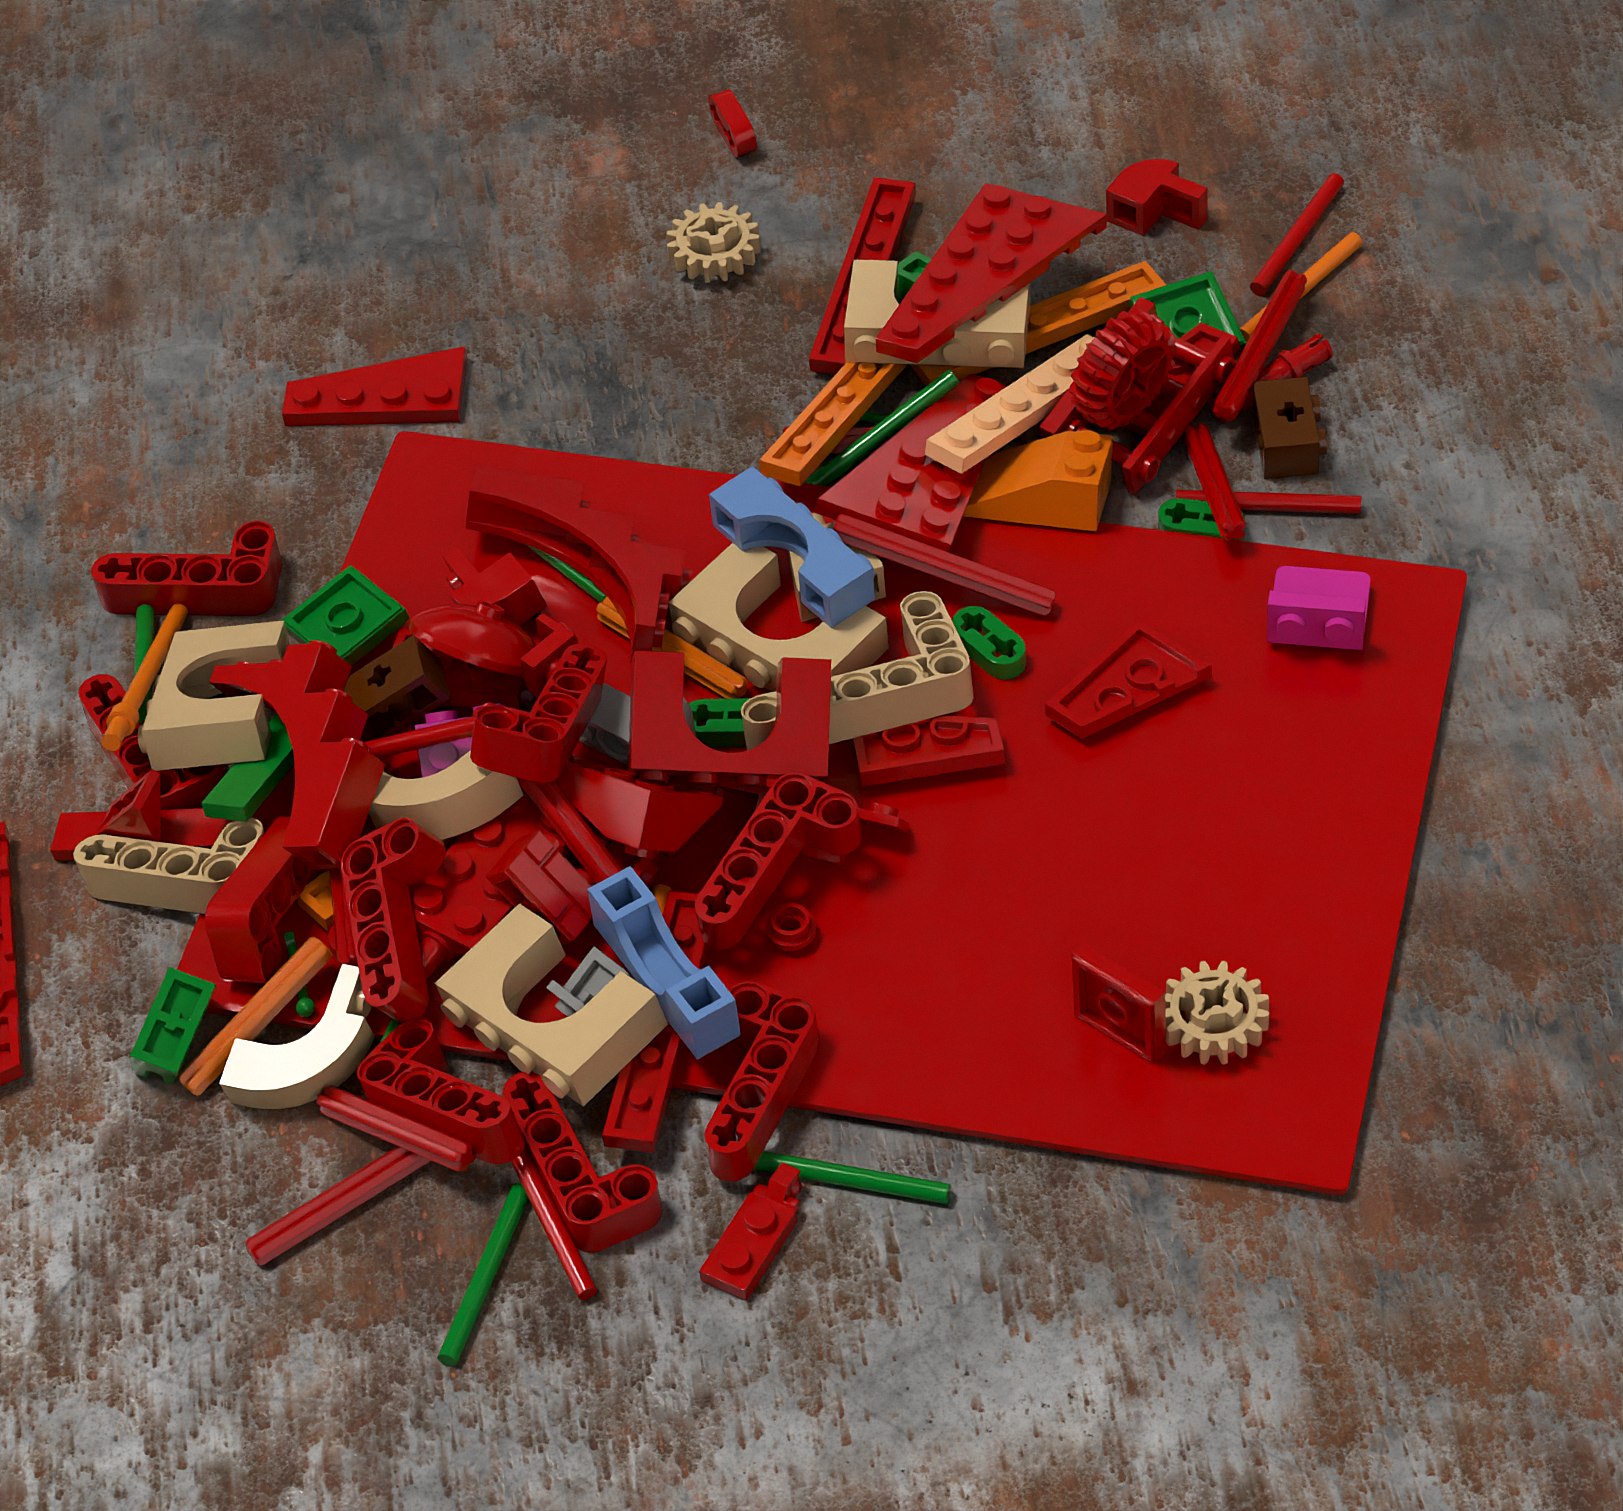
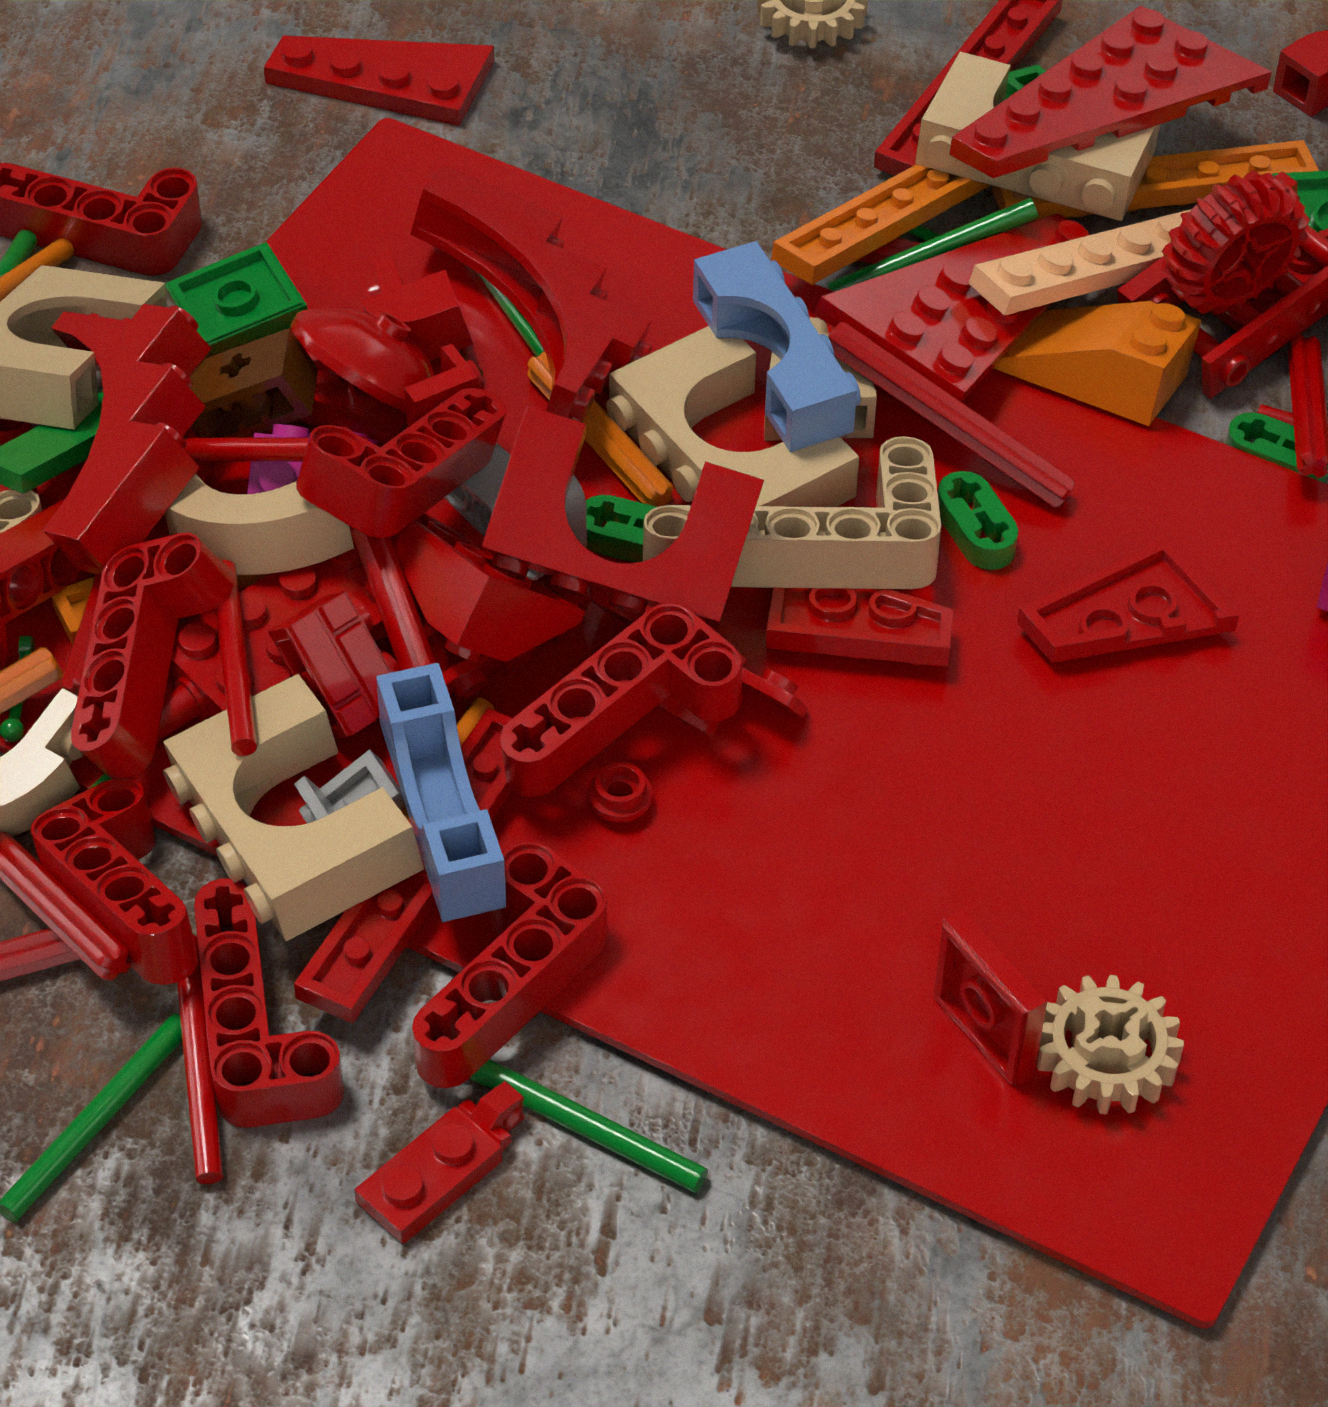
camera: 10 degrees right, 0 degrees up
none -> red bar [216,559,257,756]

